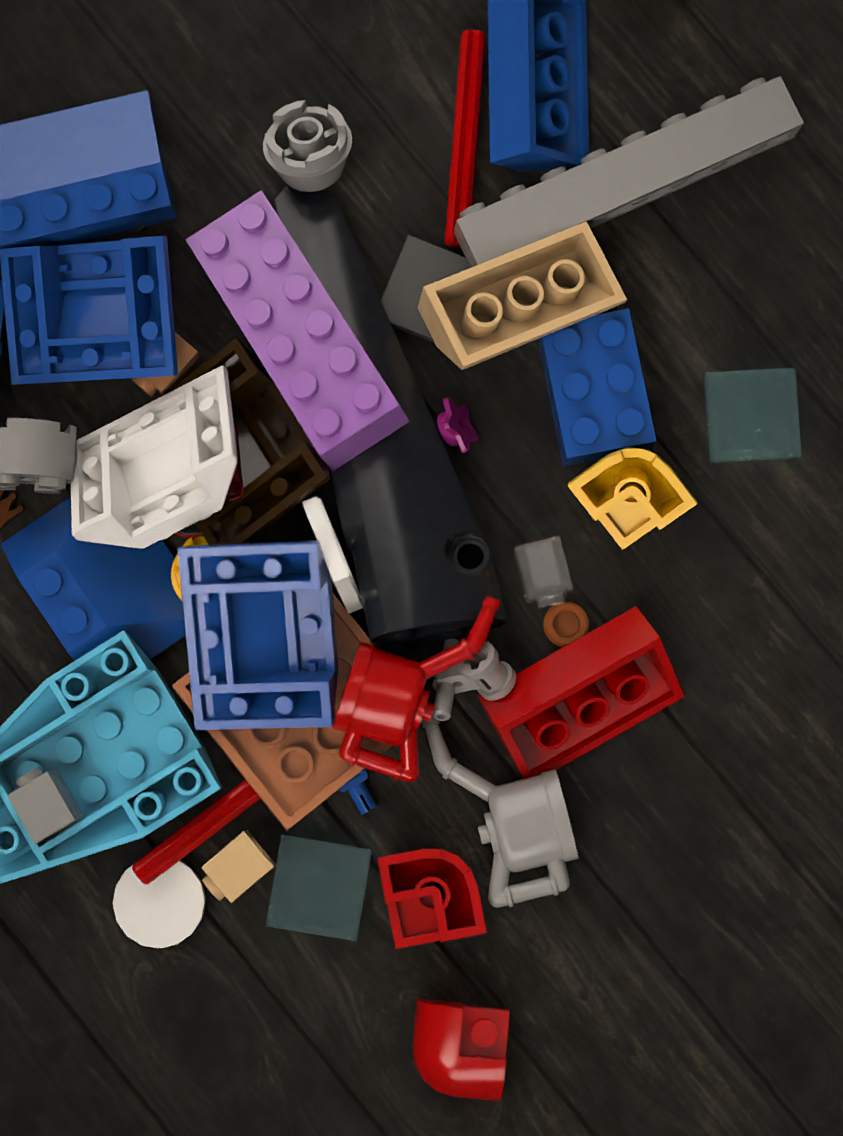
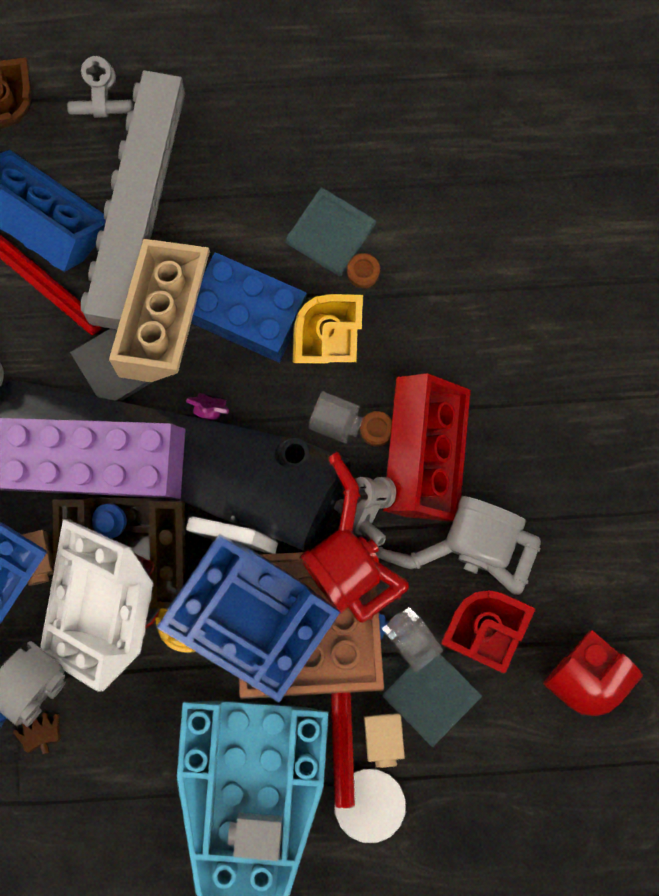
camera: 55 degrees left, 5 degrees down
blue slope [0,497,186,661] -> none
none -> light grey piece [67,56,133,117]
none -> blue plate [92,504,127,539]
none -> dark orange tile [347,253,380,288]
none -> clear brick [382,608,444,672]

